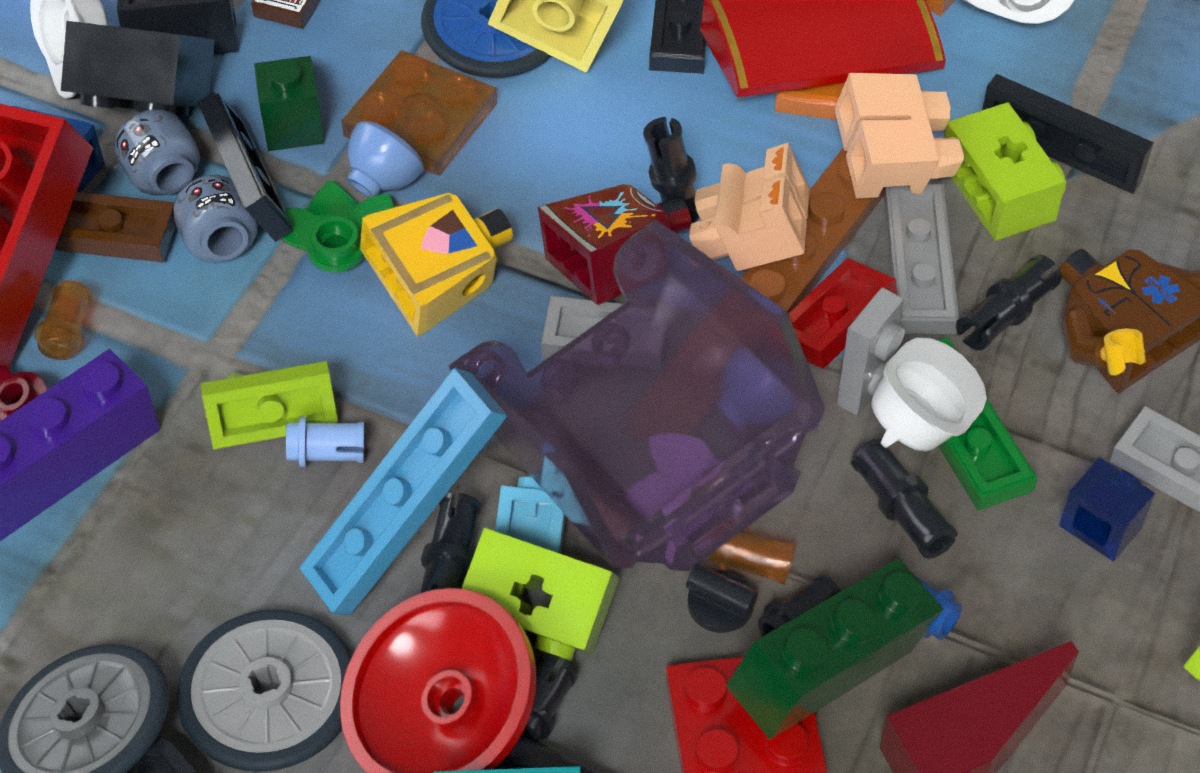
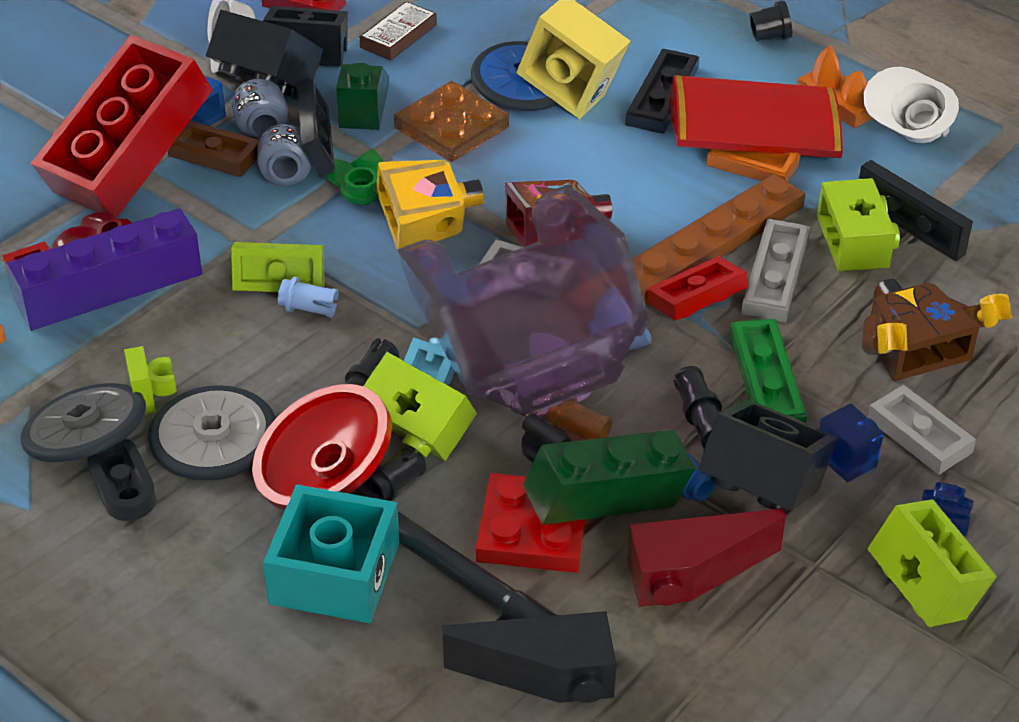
camera: 15 degrees right, 10 degrees down
clear orange pin [34,280,92,360] -> none
dark azure plate [299,368,508,616] -> none
medium blue brick [346,121,424,198] -> none
black pin [643,117,699,223] -> none
light nougat hips [689,142,810,271] -> none
light nougat hips [834,73,964,199] -> none
light grey plate [836,287,905,416] -> none
white piece [871,338,987,452] -> none
black pin [956,255,1062,351] -> none
none -> lime tile [124,346,177,415]
none -> black brick [698,399,839,511]

